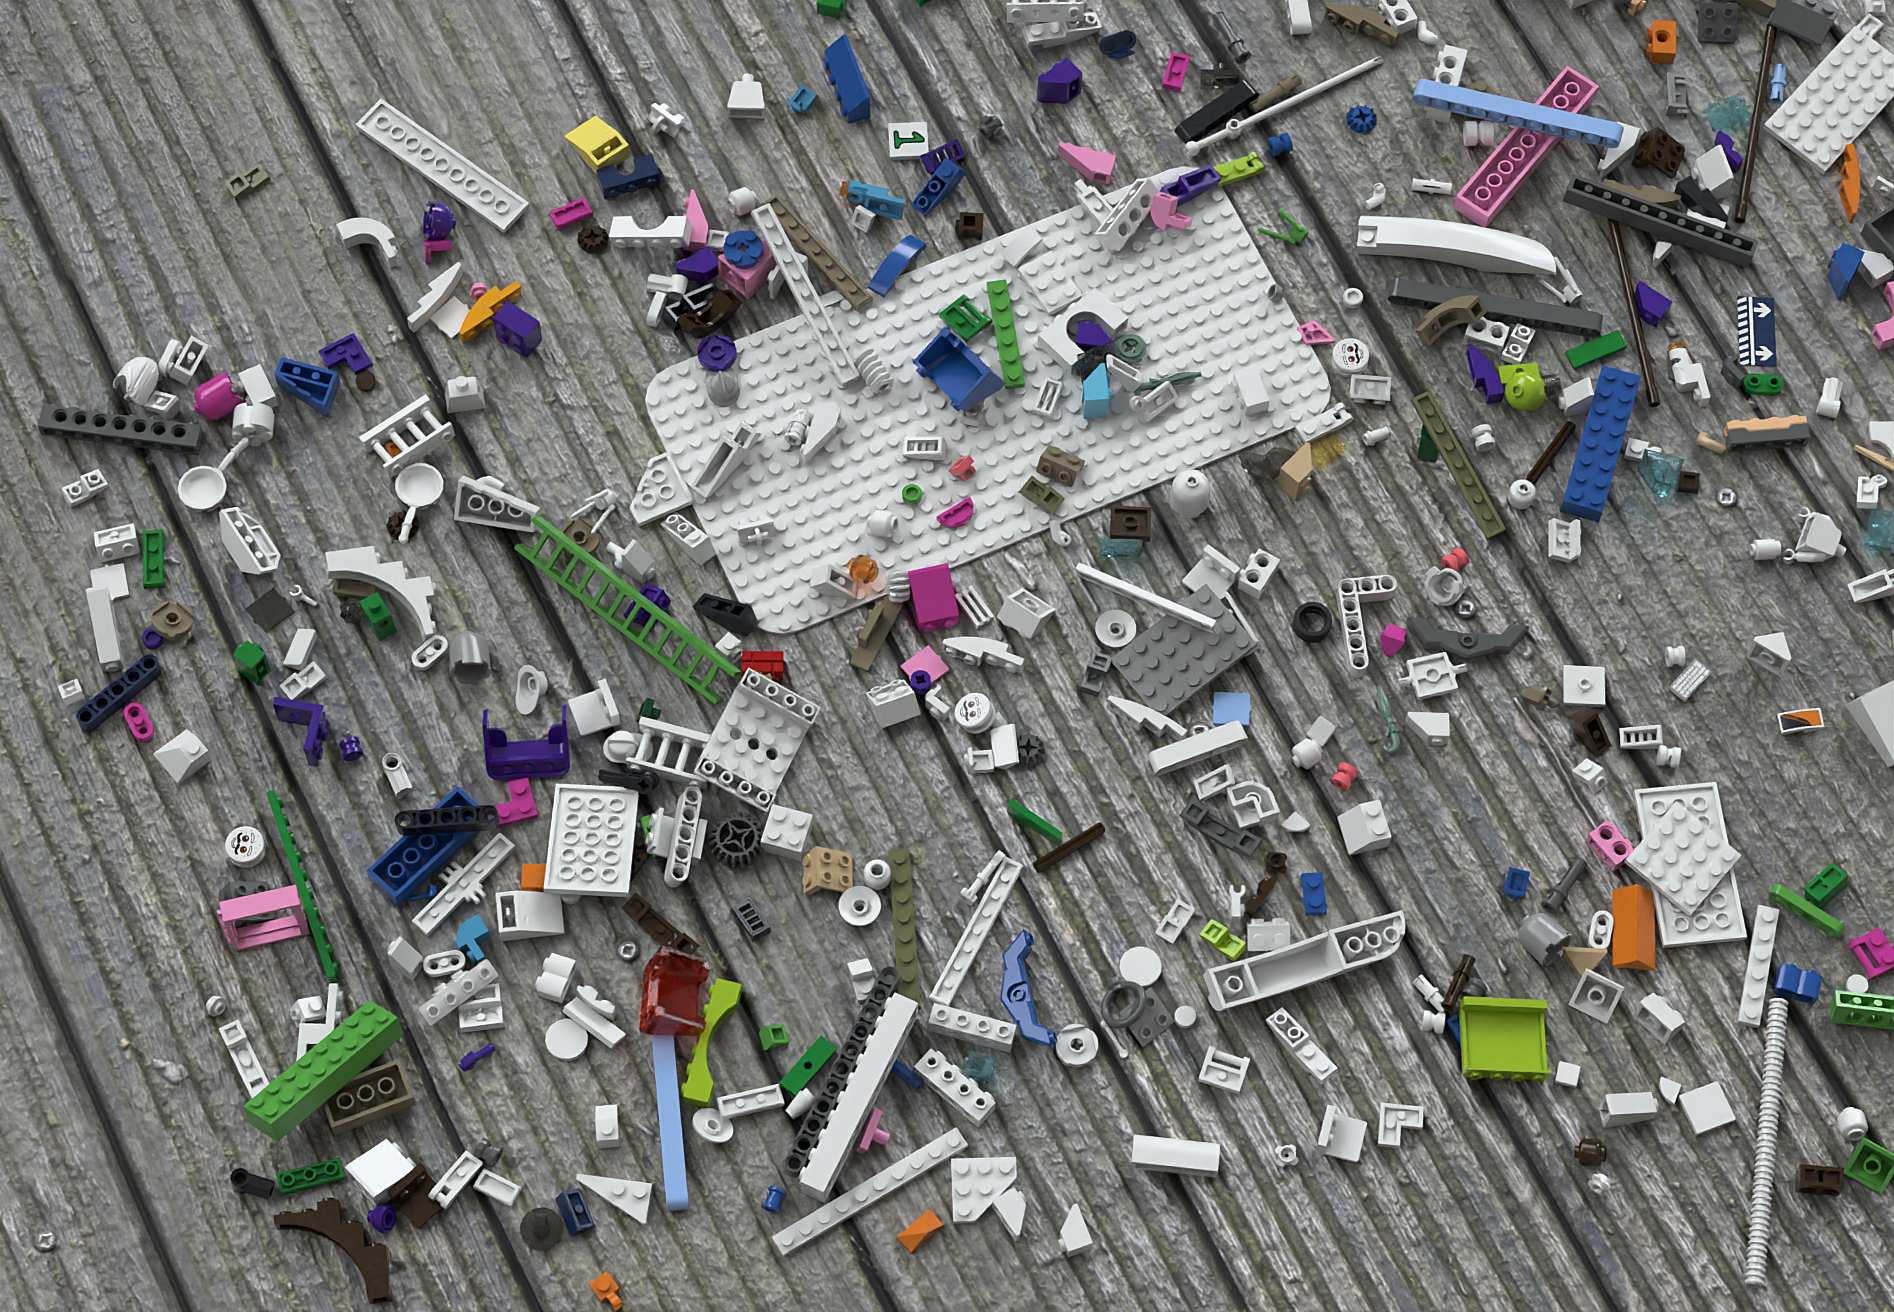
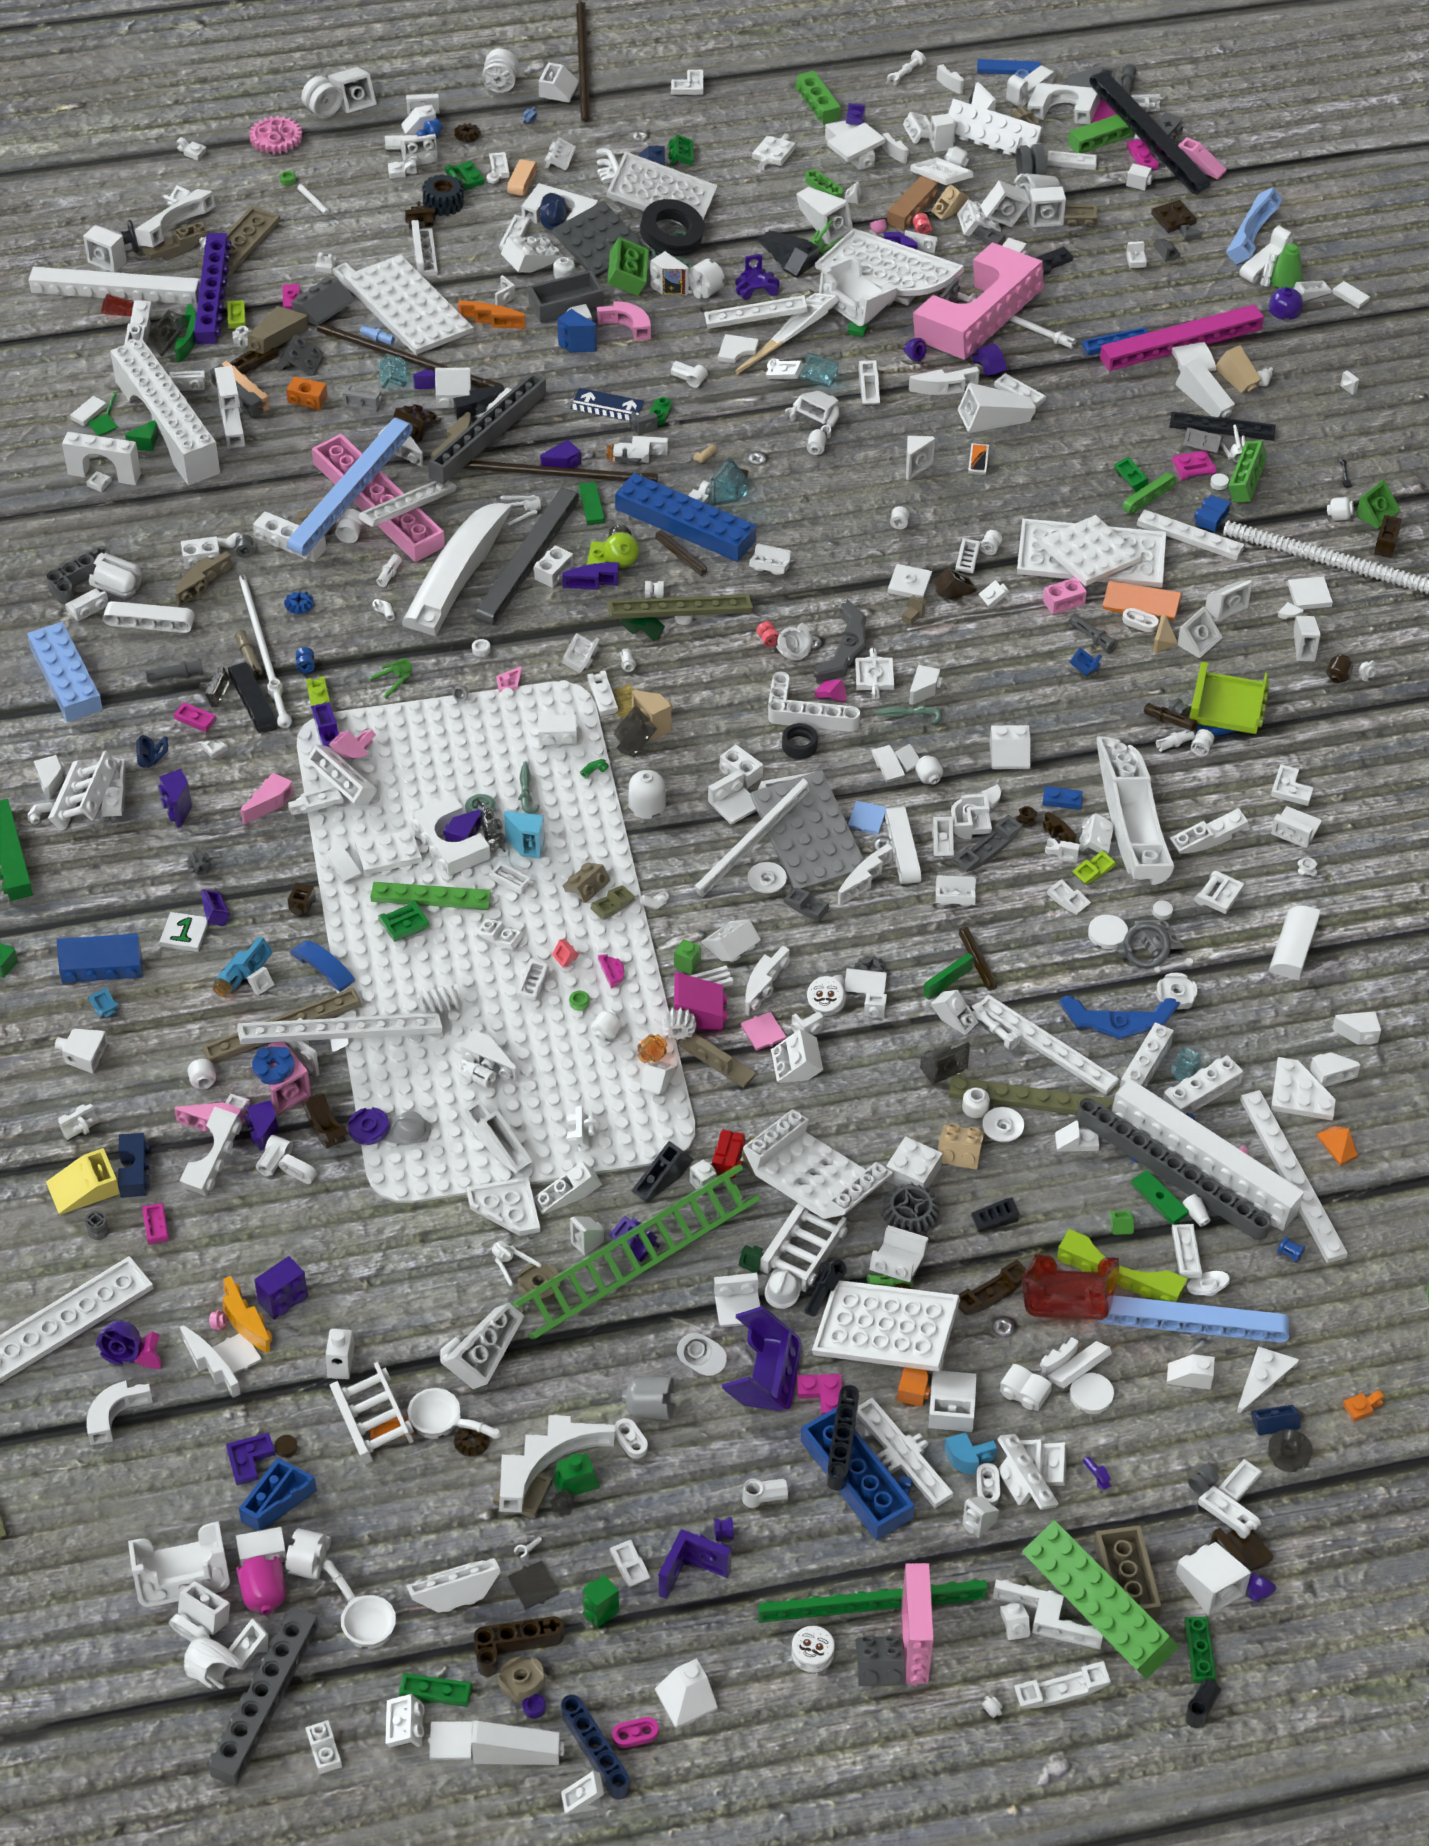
camera: 75 degrees left, 15 degrees down
dark brown arch [274,1198,392,1304] -> none
white slope [283,629,317,671] -> none
dark brown gear [577,224,609,253] -> none
white arm [606,542,624,569] -> none
black slope [662,283,719,331] -> none
white beam [664,787,702,887] -> none
dark purple wheel [910,670,931,695] -> none
blue slope [911,158,967,216] -> none
blue windscreen [913,327,1006,412] -> none
clear light blue bracket [1100,537,1142,558] -> none
white slope [1106,354,1141,393] -> none
dark brown plate [1110,505,1151,542] -> none
white hinge [1129,381,1179,421] -> none
coral wheel [1330,762,1358,791] -> none
white head [1331,338,1369,378] -> none
dark tan arch [1415,295,1487,346] -> none
white slope [1500,323,1535,365] -> none
white head [1508,479,1536,509] -> none
light grey cylinder [1518,912,1572,966] -> none
white tile [1554,1061,1581,1088] -> none
white slope [1559,377,1594,416] -> none
white slope [1652,241,1672,268] -> none
white tile [1669,659,1711,702] -> none
dark grey piece [1723,415,1810,453] -> none
none -> dark grey wheel [85,1211,109,1240]
none -> white windscreen [128,1521,230,1607]
none -> white tile [201,741,228,759]
none -> dark grey wheel [235,535,254,558]
none -> white tile [358,480,457,527]
none -> dark brown beam [474,1616,564,1677]
none -> green arm [580,759,609,778]
none -> bright green brick [674,939,701,975]
none -> white slope [871,745,905,783]
none -> clear smoke slope [920,1042,970,1085]
none -> white slope [931,990,978,1035]
none -> white bracket [935,875,976,906]

